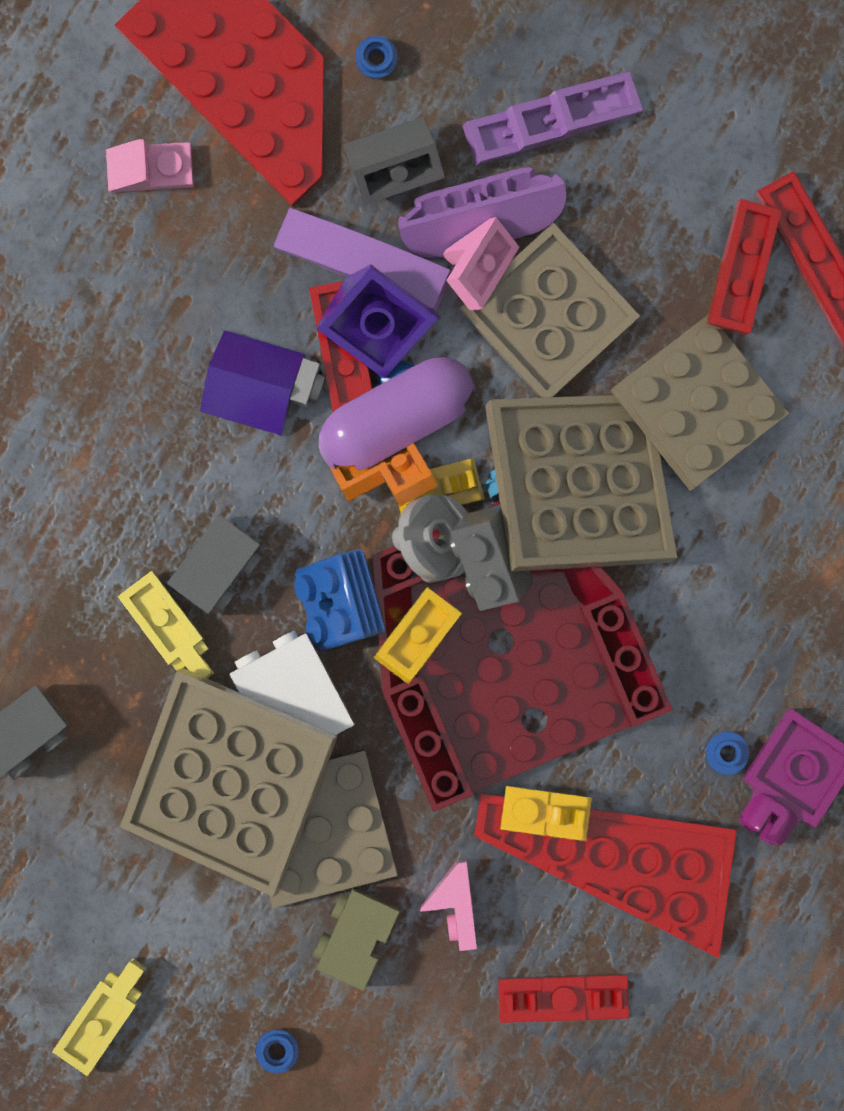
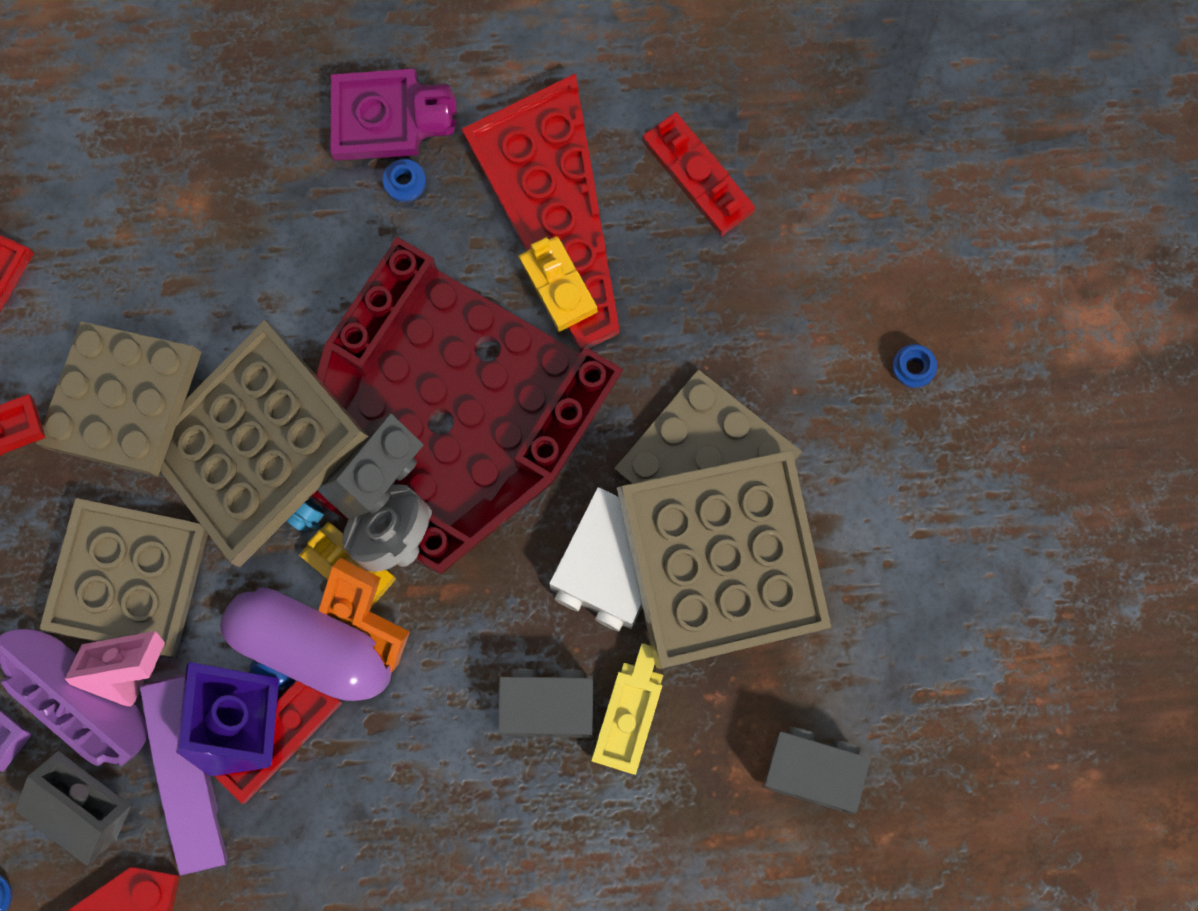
camera: 125 degrees left, 10 degrees down
light yellow hinge [52,958,147,1077] -> none
dark purple slope [200,330,306,436] -> none
light grey plate [290,358,326,409] -> none
blue brick [294,549,386,652] -> none
olive brick [313,887,400,991] -> none
yellow plate [374,587,462,684] -> none
bright pink slope [420,859,477,951] -> none

